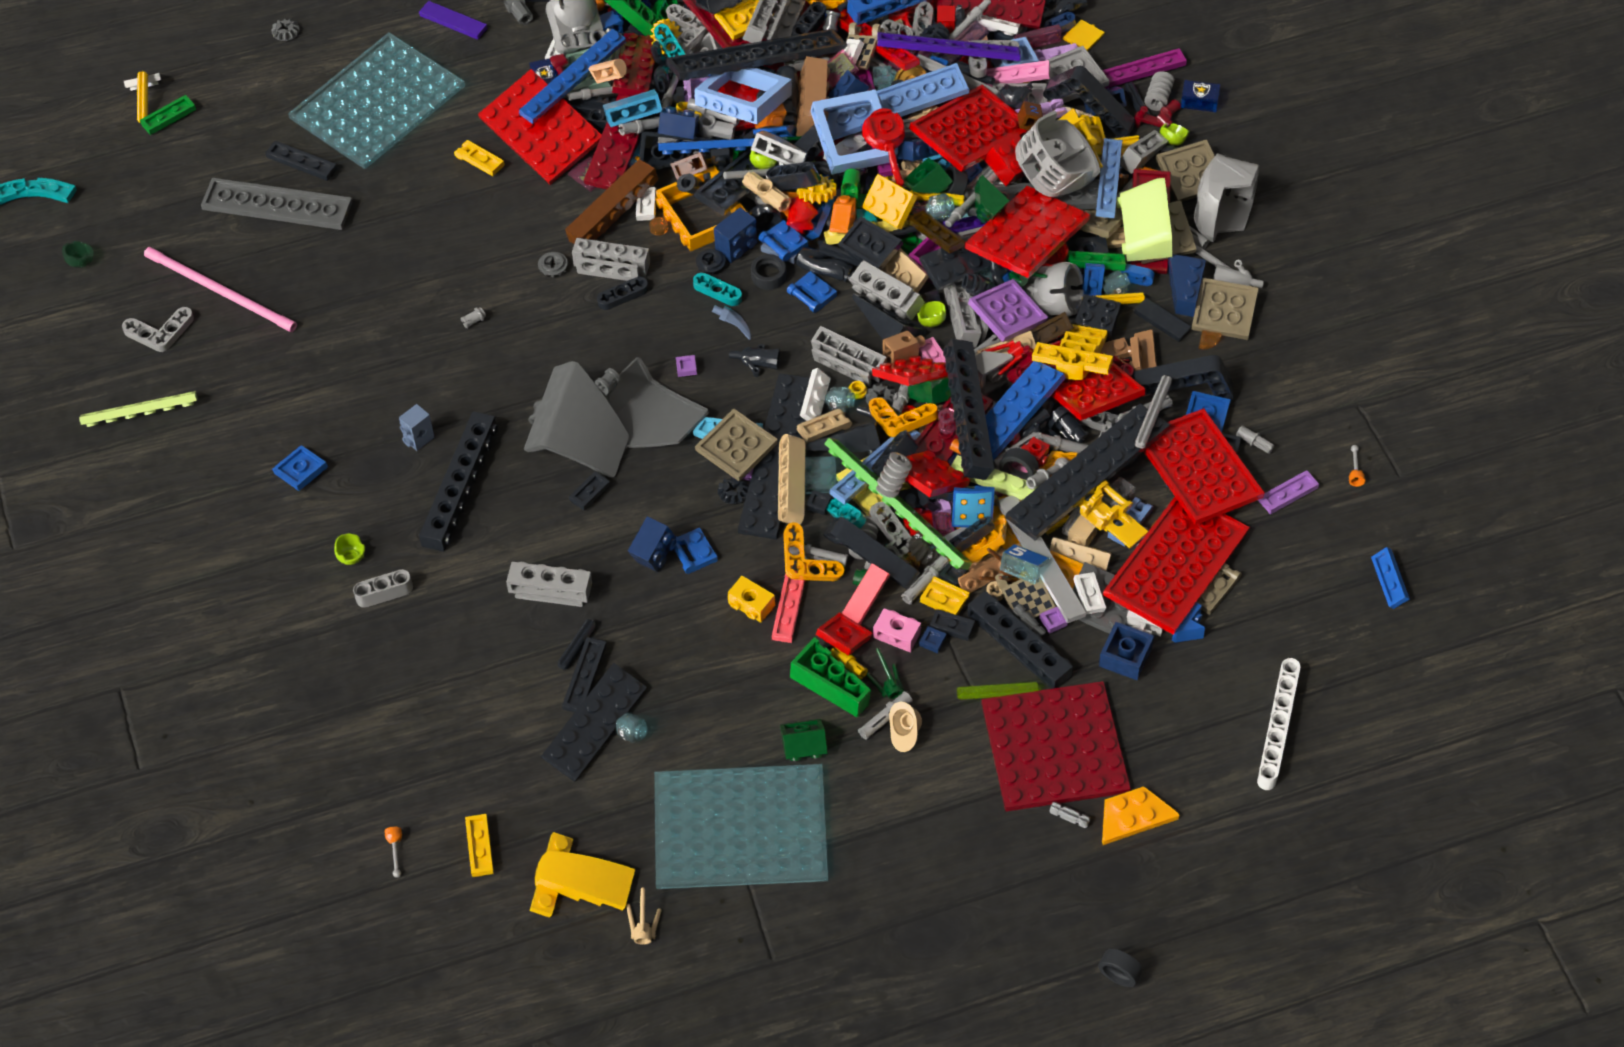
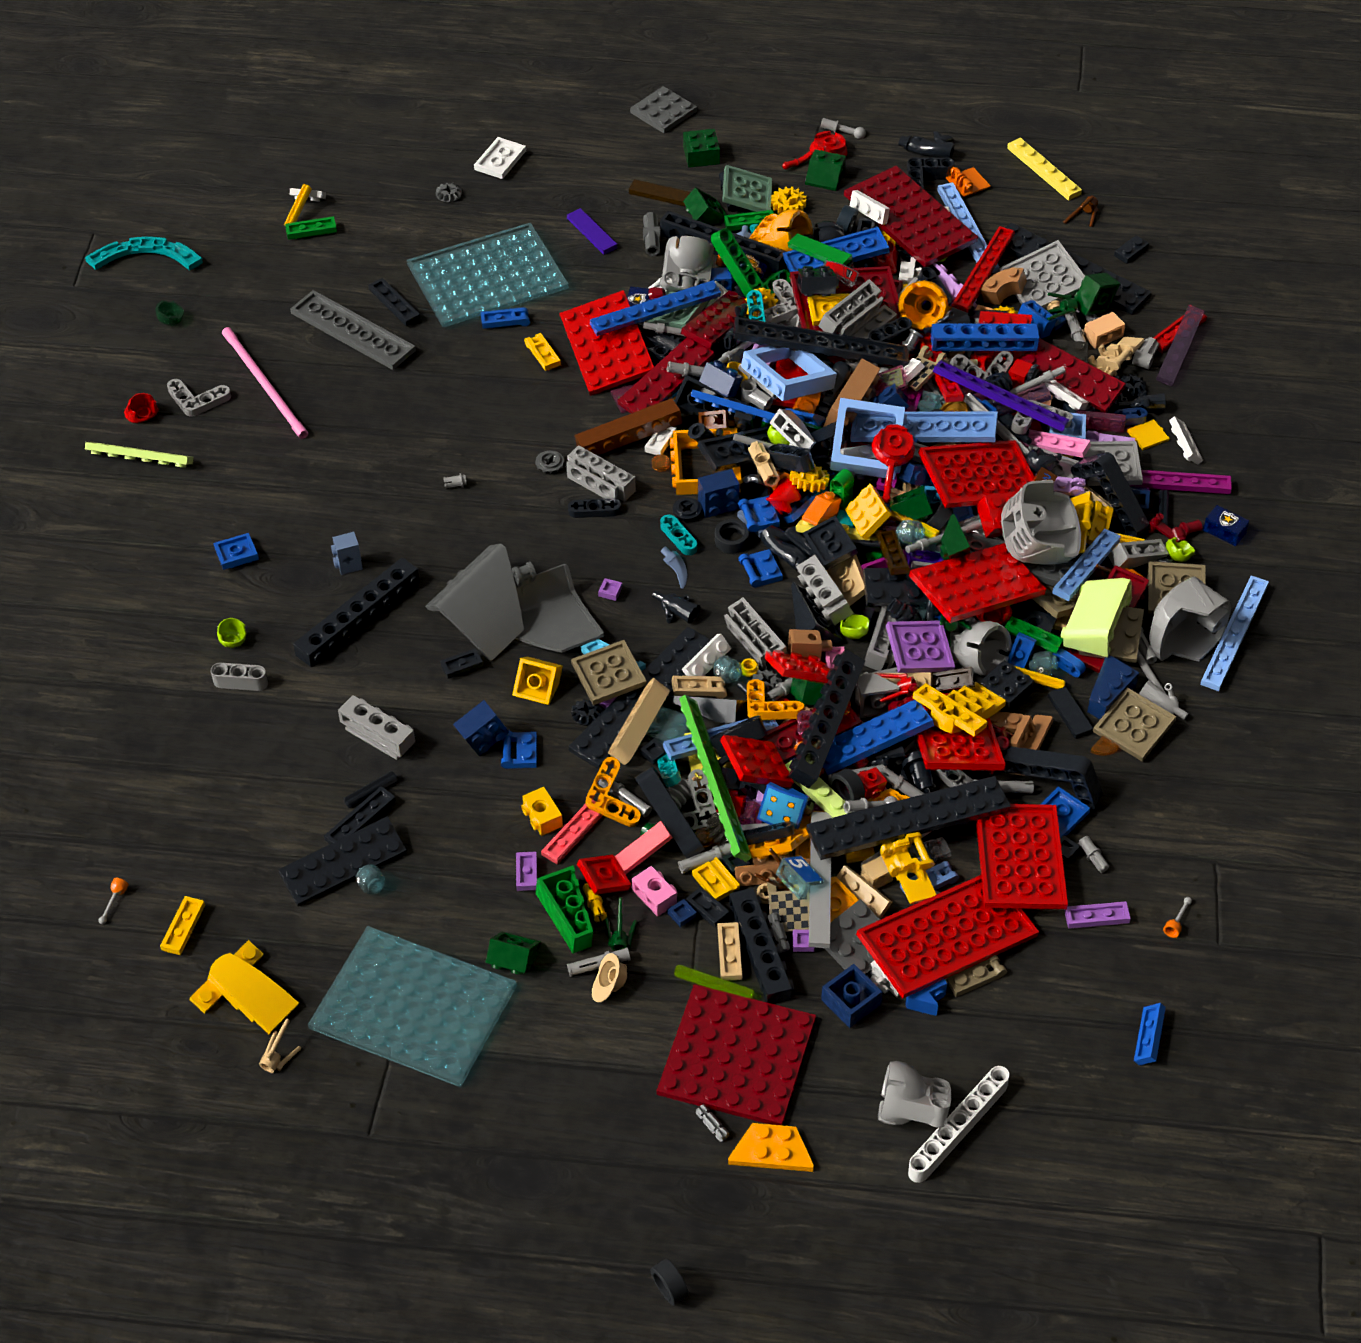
camera: 25 degrees right, 5 degrees down
light nougat brick [588,59,627,84] -> none
dark azure brick [603,89,662,127] -> none
light grey piece [876,452,912,498] -> none
white plate [1073,572,1106,614] -> none
light grey axle [1135,375,1172,449] -> none
light grey piece [1144,72,1175,111] -> none
none -> red hair [124,393,158,423]
none -> blue plate [480,307,530,329]
none -> yellow slope [512,657,563,705]
none -> medium lavender plate [516,852,537,891]
none -> tan plate [717,922,742,981]
none -> light grey piece [878,1061,951,1128]
none -> white plate [1169,416,1203,465]
none -> light blue plate [1200,575,1269,691]

